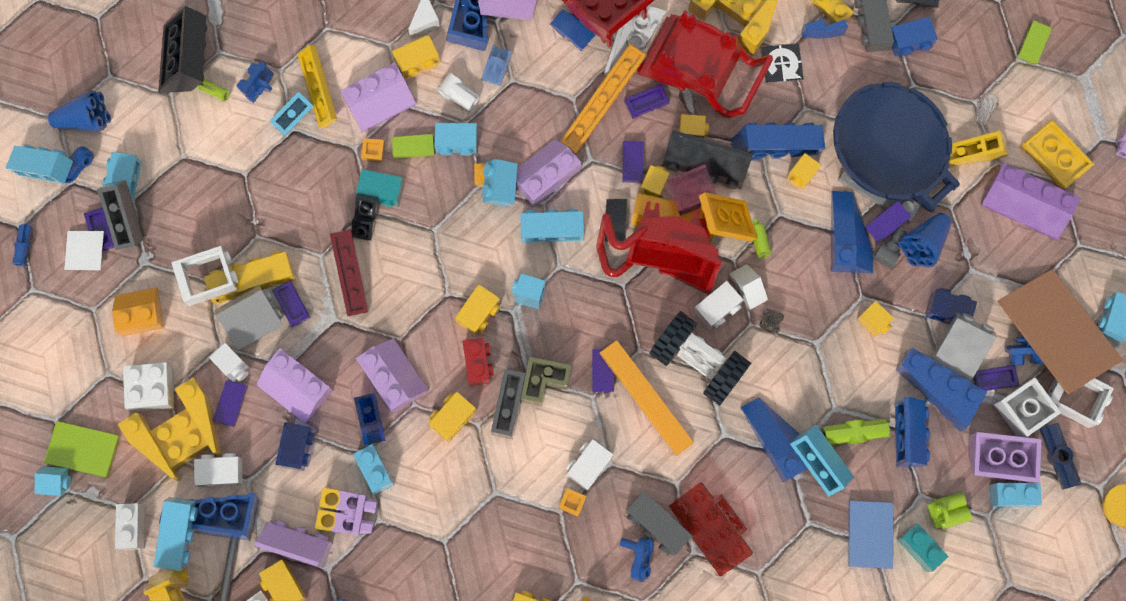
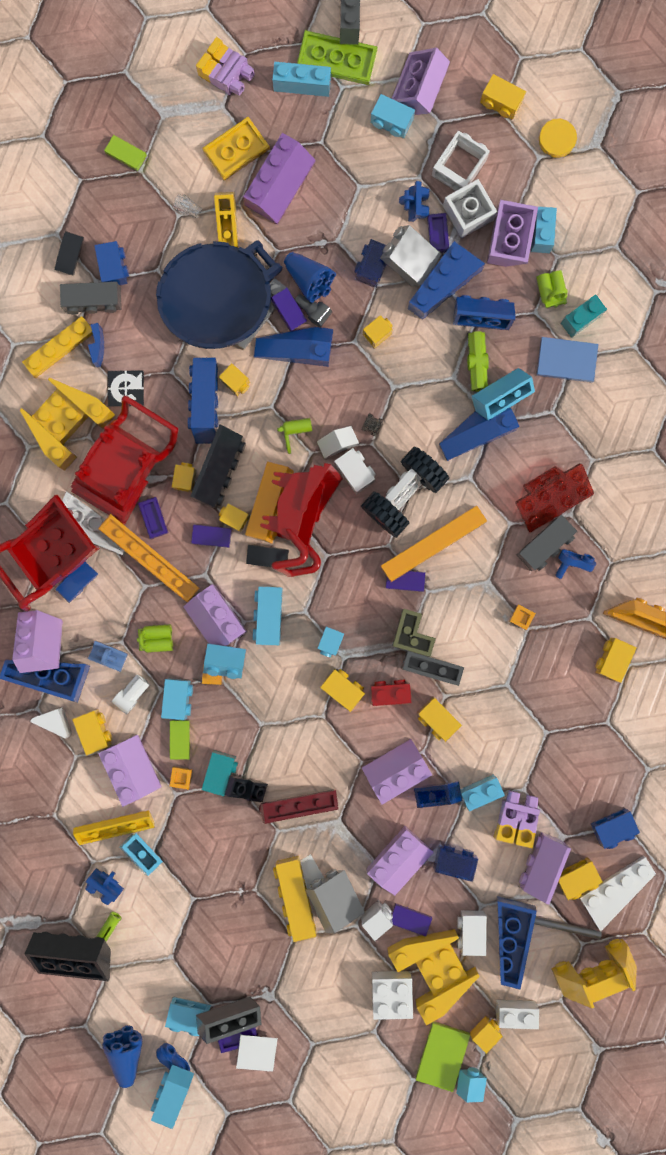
camera: 80 degrees left, 10 degrees up
blue axle [12,224,32,266] -> none
light orange slope [112,287,164,337] -> none
medium azure brick [154,497,198,571] -> none
white window [171,246,239,306] -> none
dark purple tile [272,280,311,327] -> none
white brick [566,439,613,491] -> none
clear pink plate [667,165,717,216] -> none
light orange plate [699,192,757,242] -> none
nougat piece [997,269,1123,395] -> none
dark blue piece [1039,423,1082,490] -> none
none -> lime piece [137,624,173,653]
none -> yellow brick [470,1016,503,1054]

